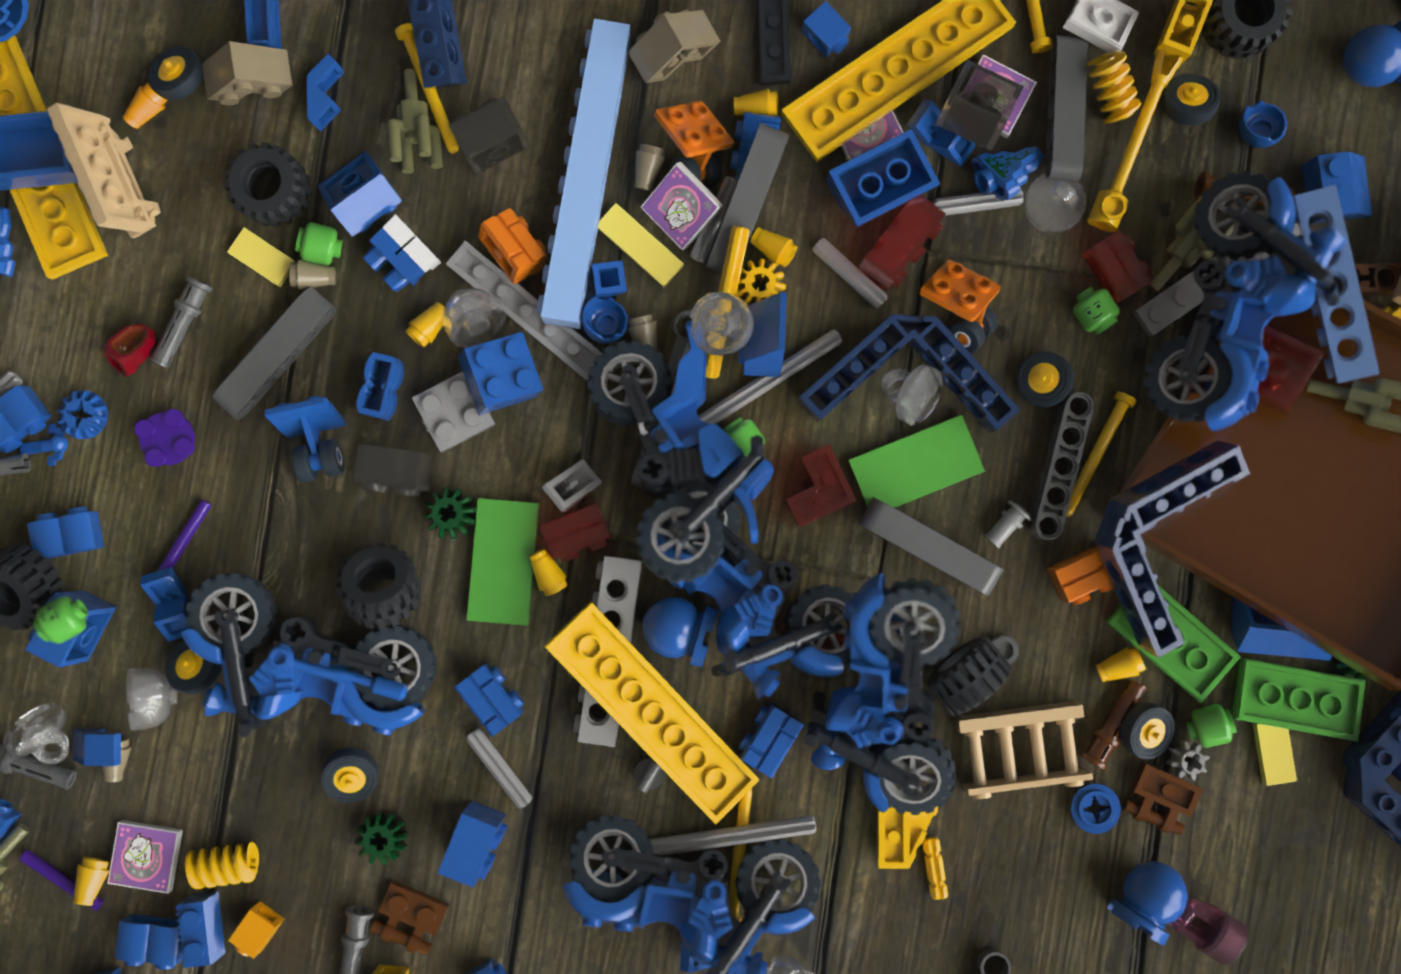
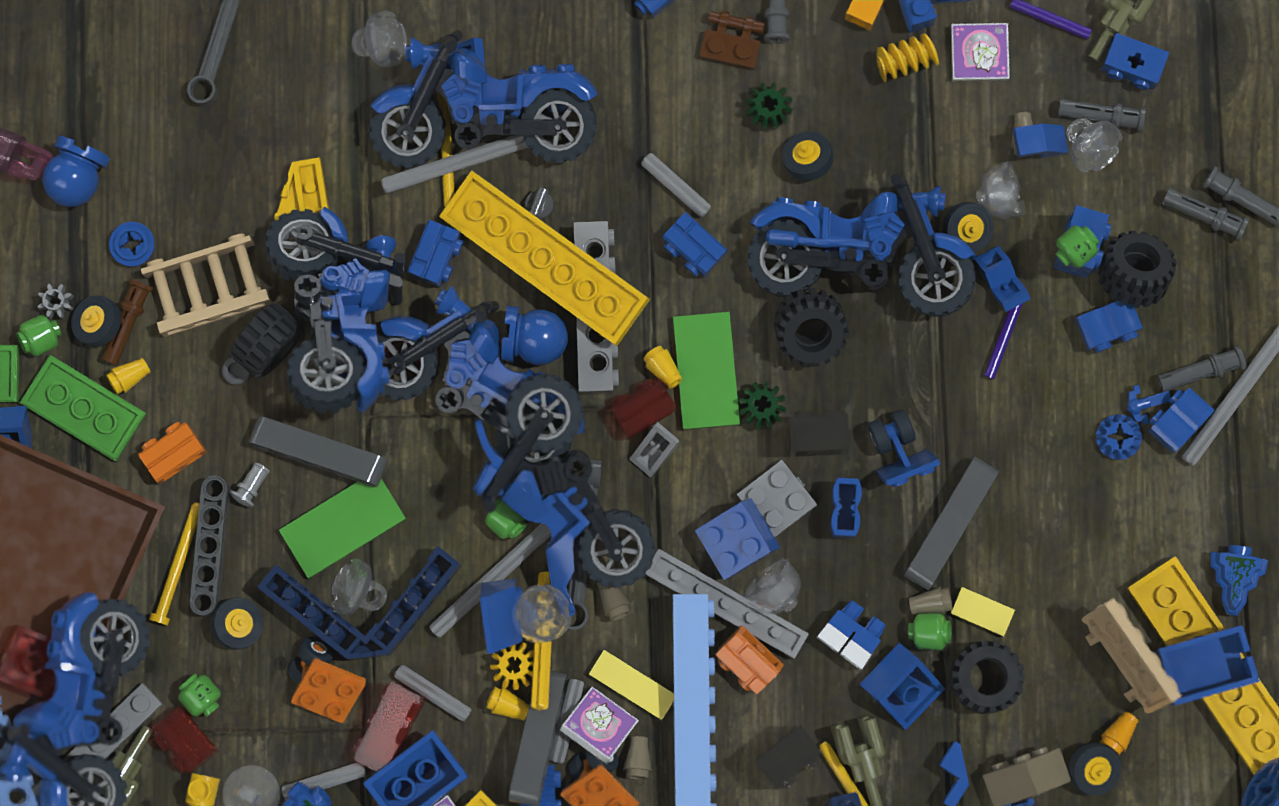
camera: 175 degrees right, 5 degrees down
yellow cone [73,857,110,906] -> none
dark red rock [101,324,156,377] -> none
dark purple piece [135,409,195,467] -> none
dark grey pin [150,276,213,368] -> none
yellow cone [405,302,450,348] -> none
blue brick [438,800,508,888] -> none
blue hair [581,297,629,344] -> none
blue slope [585,260,627,303] -> none
clear red brick [784,444,857,528] -> none
yellow axle [922,837,948,900] -> none
dark blue brick [1094,440,1250,658] -> none
reddish brown plate [1122,762,1203,835] -> none

